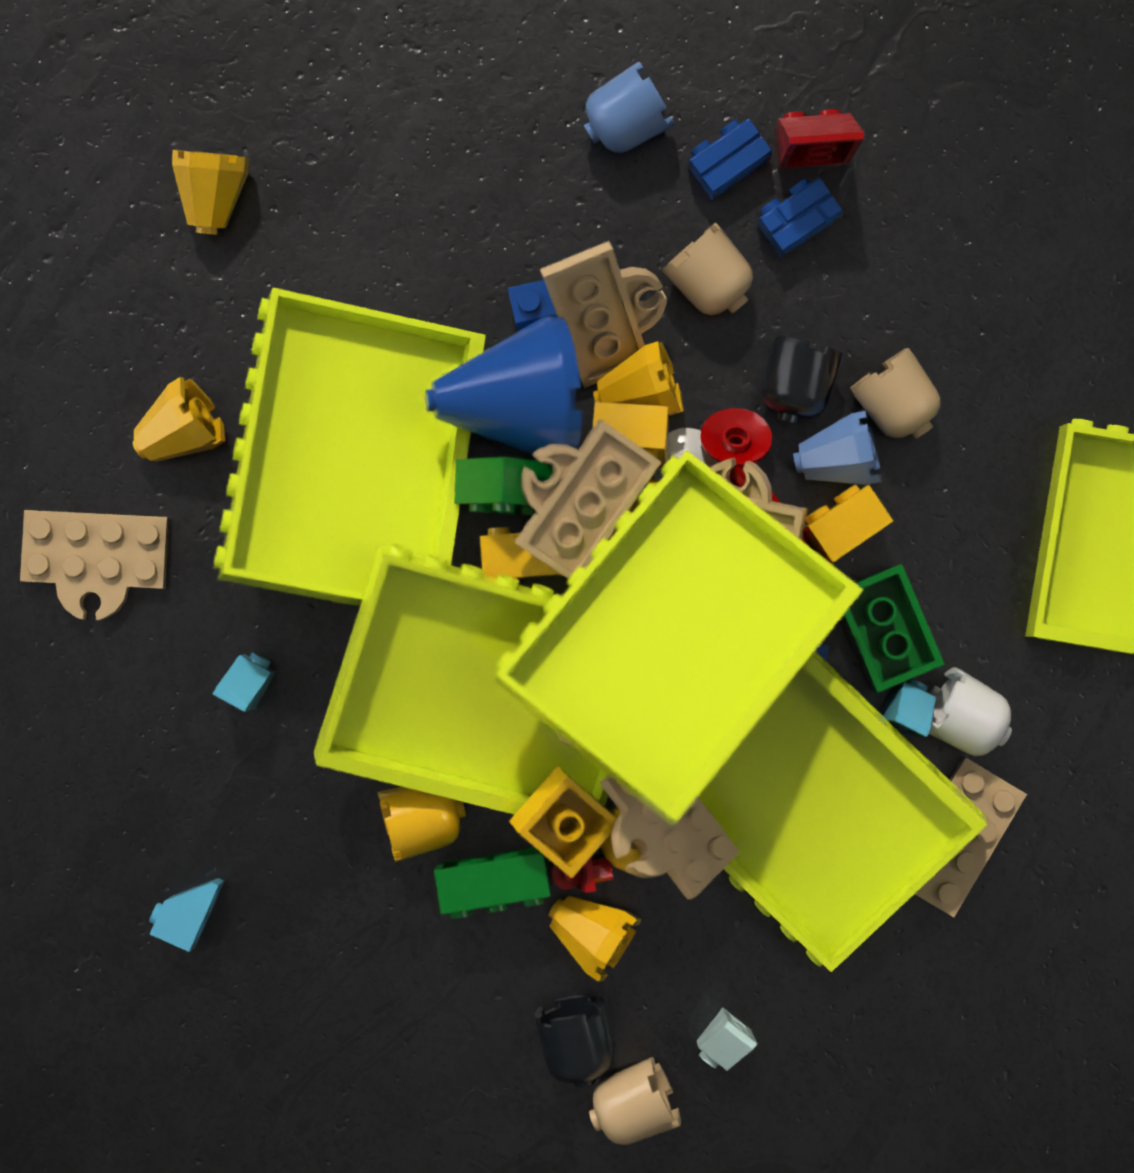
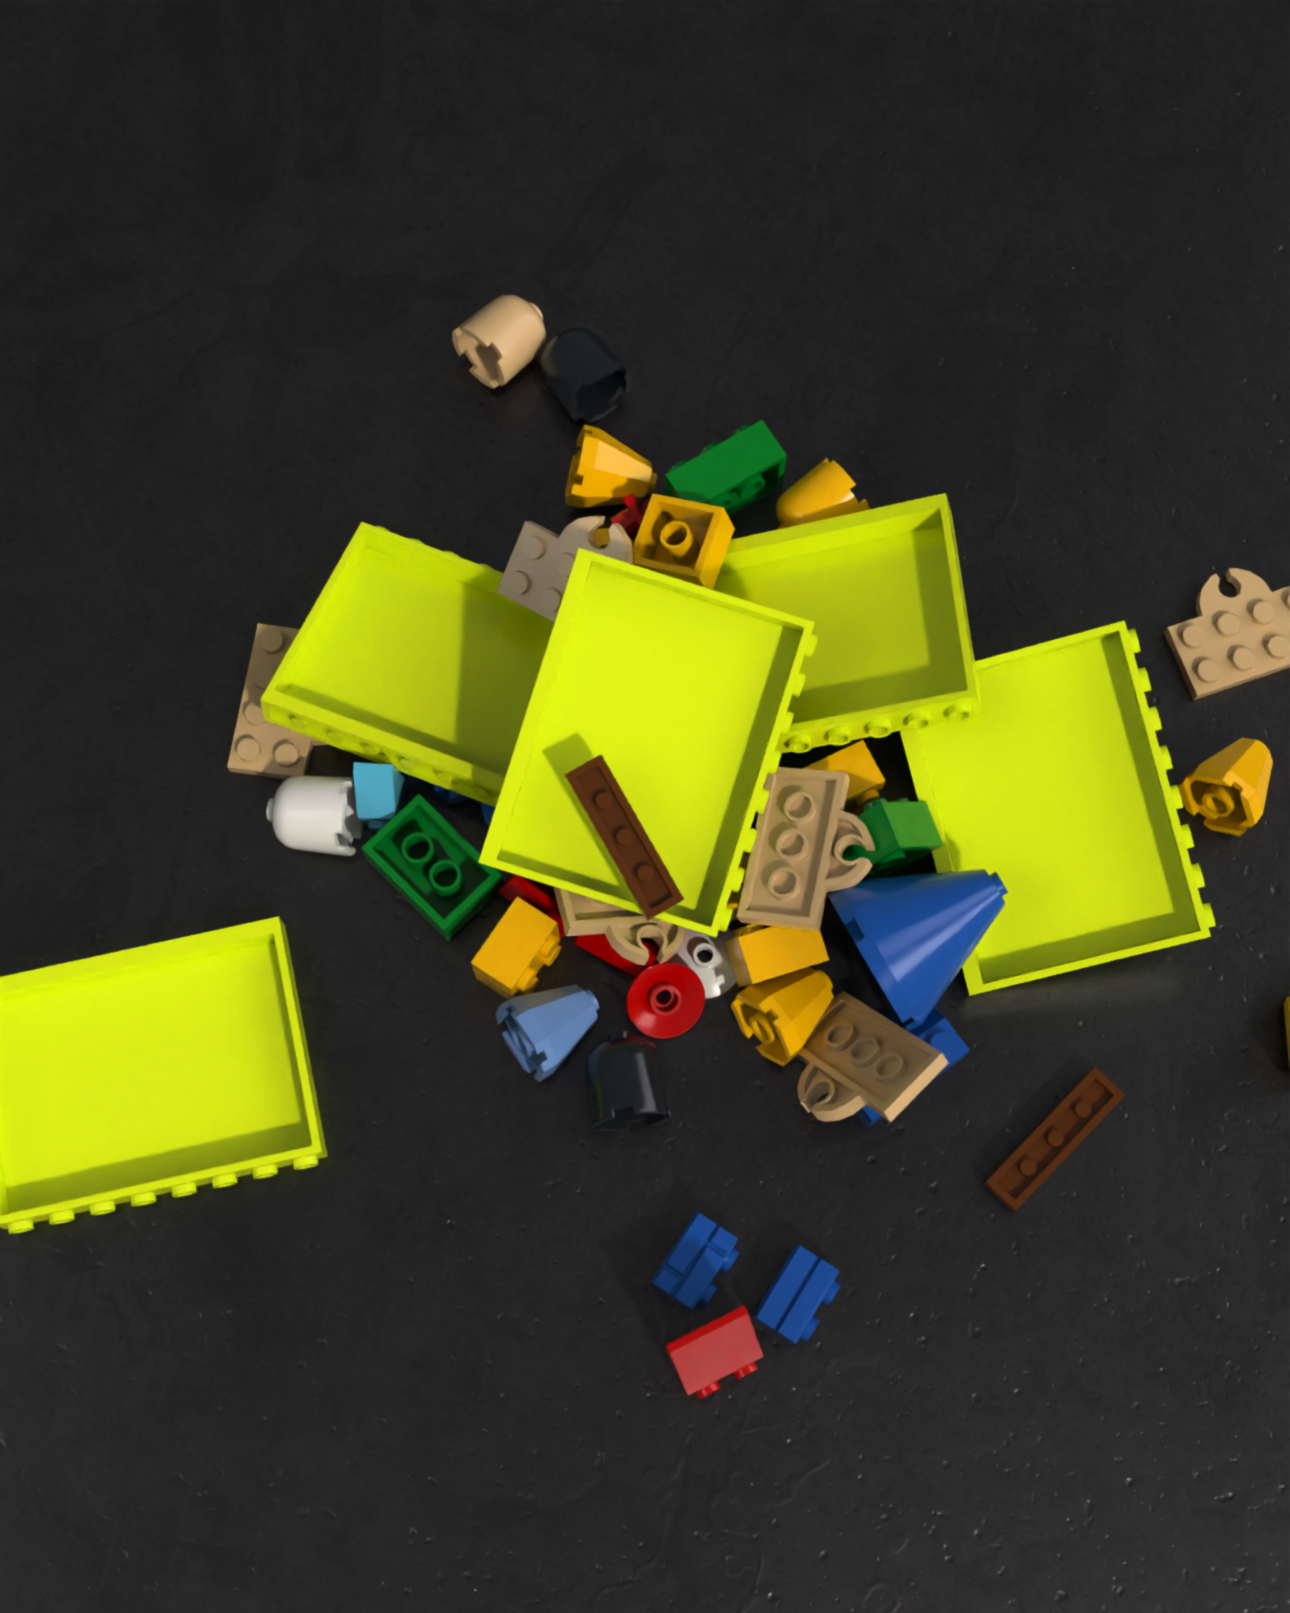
camera: 155 degrees right, 15 degrees down
medium azure slope [149,878,224,952] -> none
medium azure slope [213,652,276,712] -> none
medium blue cylinder [584,62,675,153] -> none
tan cylinder [661,223,753,315] -> none
light aqua slope [696,1008,757,1071] -> none
tan cylinder [850,348,940,439] -> none
none -> reddish brown plate [565,754,684,921]
none -> reddish brown plate [983,1067,1125,1213]

